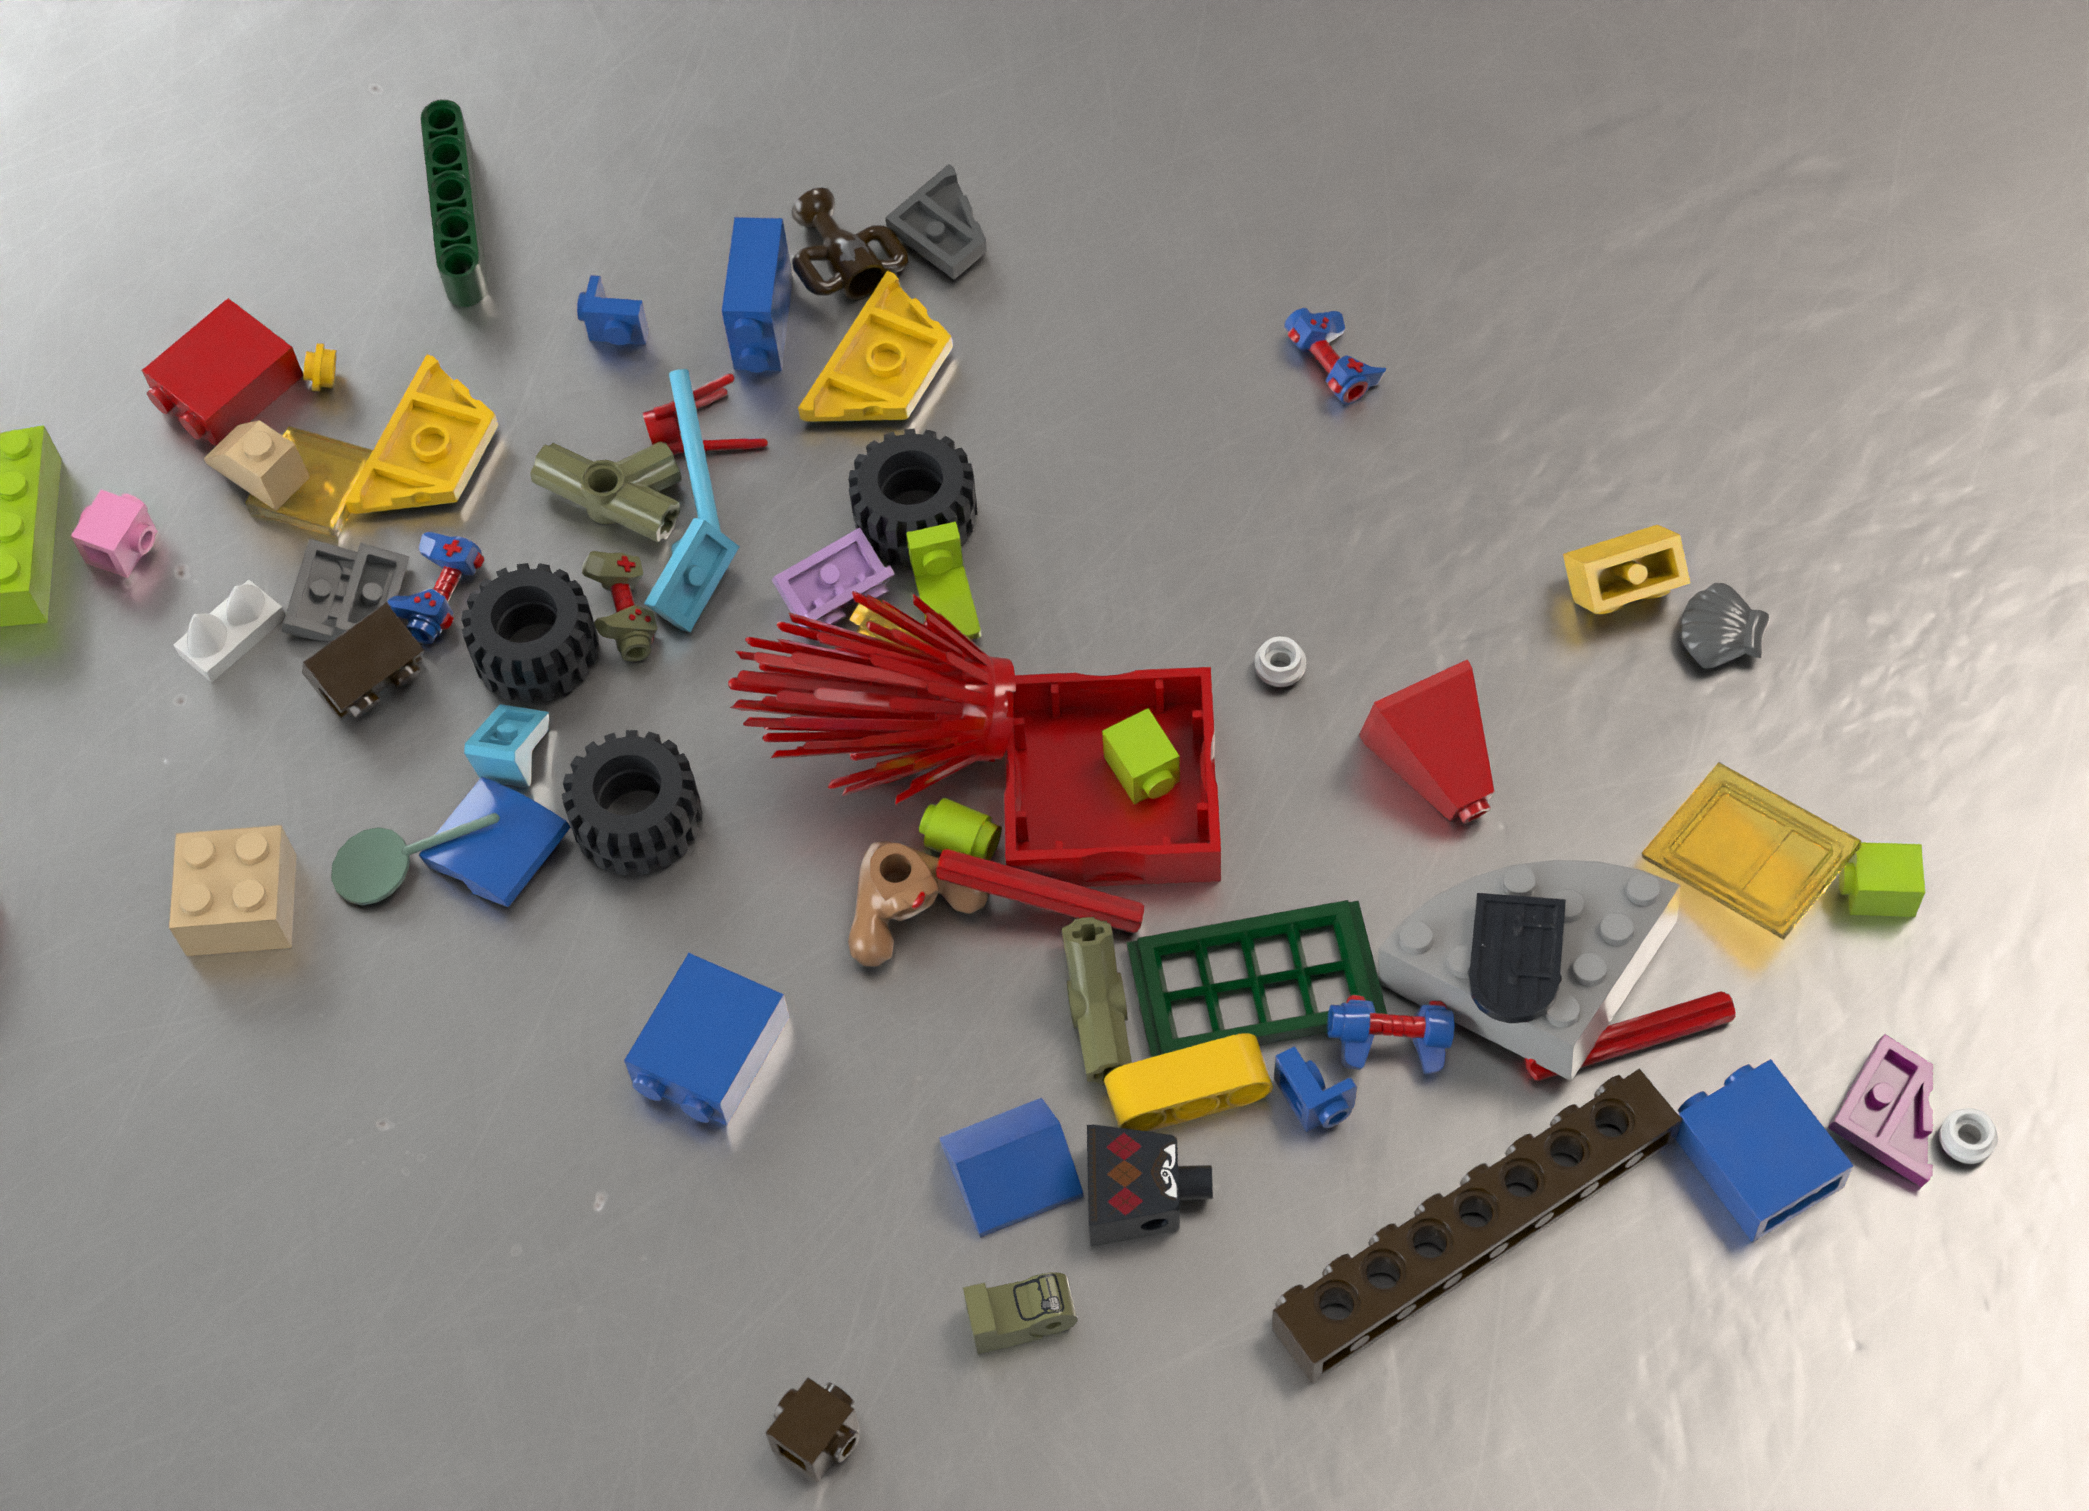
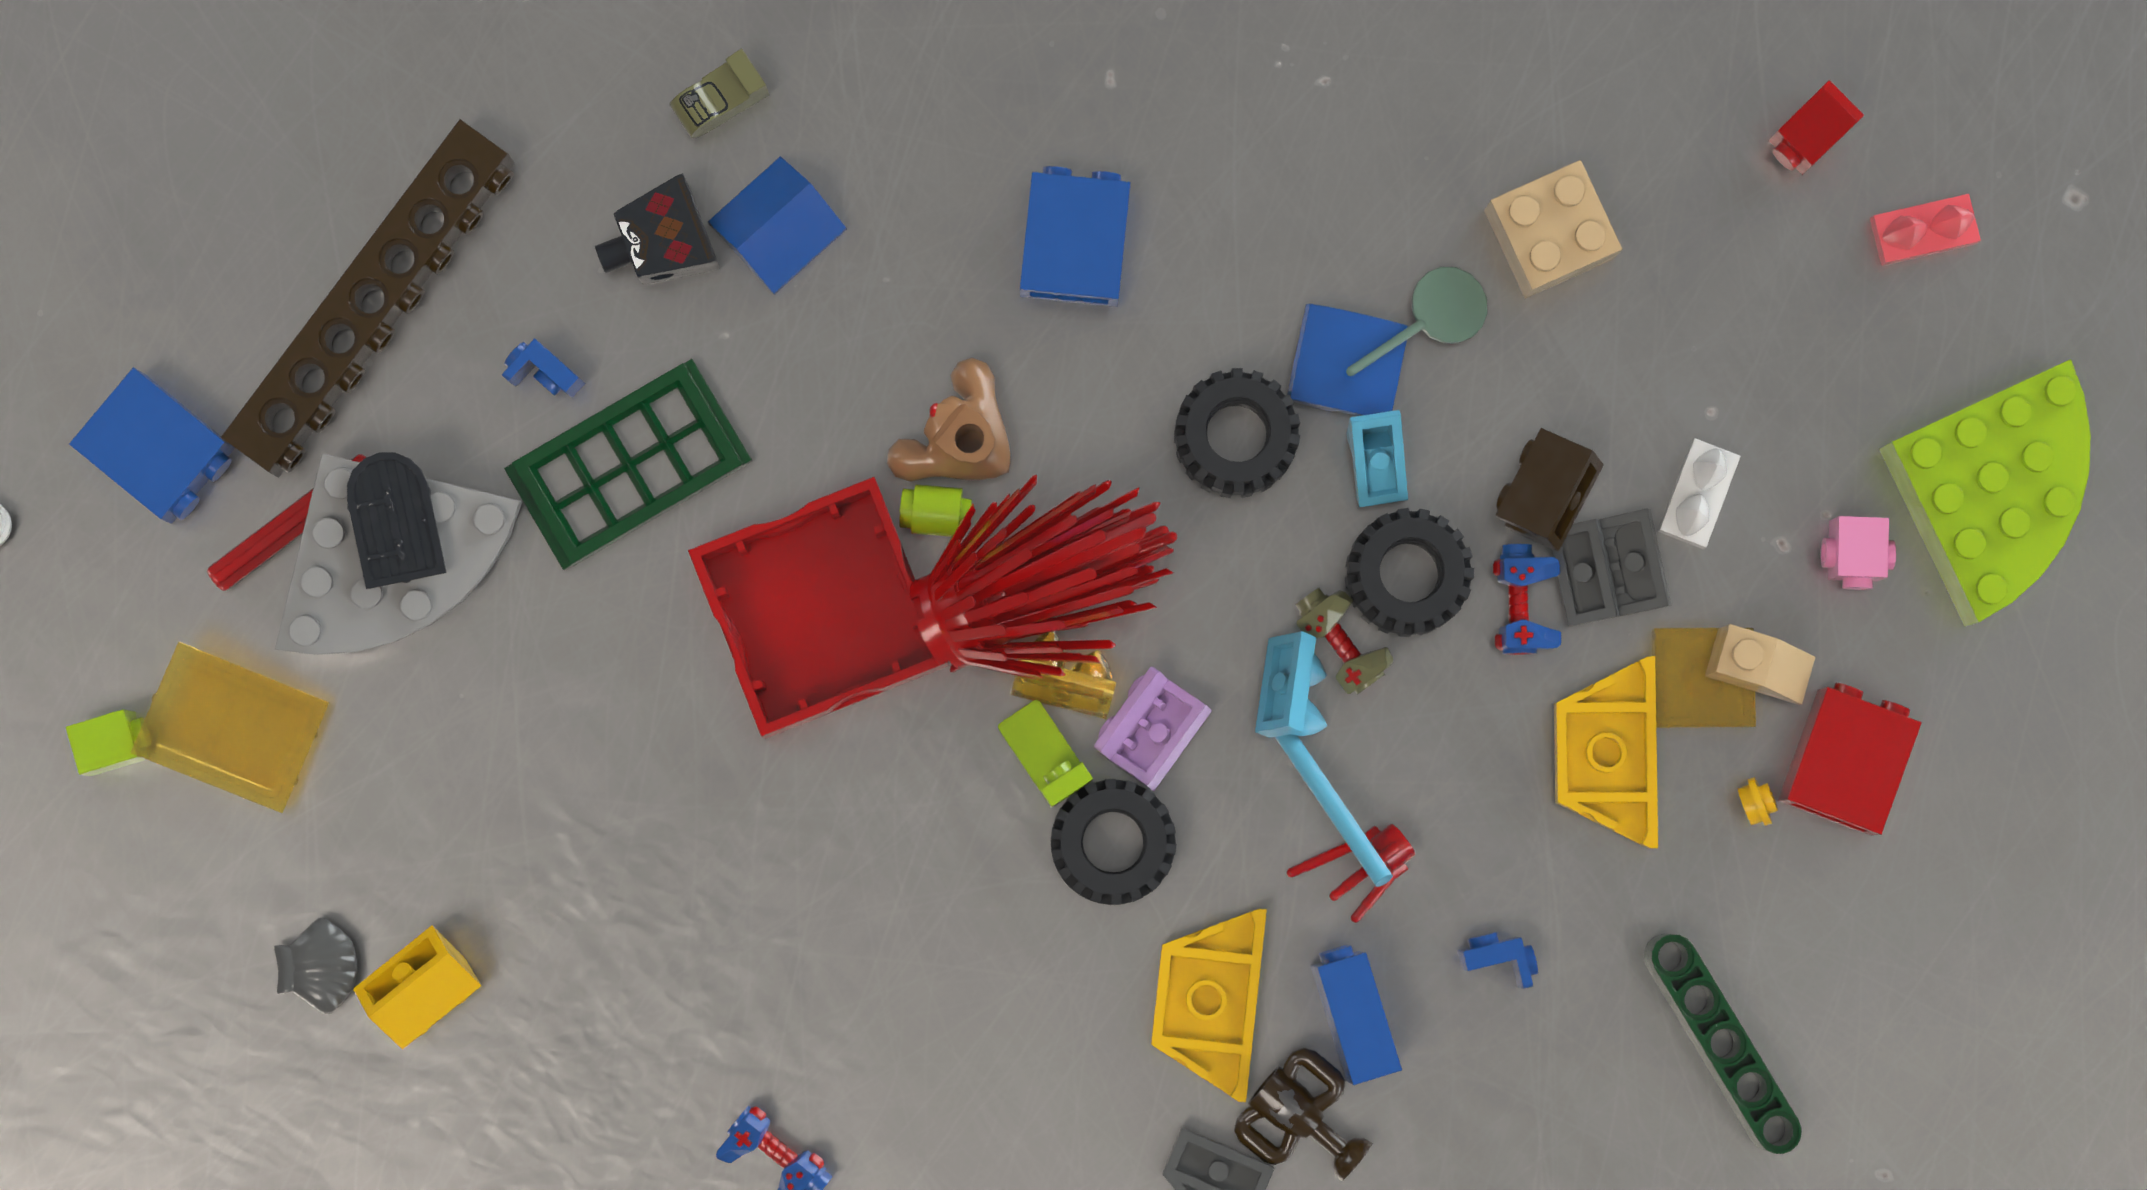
camera: 150 degrees right, 25 degrees up
olive piece [530,441,682,542] -> none
red axle [936,849,1145,933] -> none
olive piece [1062,917,1132,1085] -> none
lime brick [1102,708,1180,804] -> none
yellow beam [1104,1033,1274,1132] -> none
white plate [1254,636,1306,687] -> none
blue piece [1327,995,1454,1074] -> none
red slope [1359,659,1495,824] -> none
wing [1827,1034,1933,1187] -> none

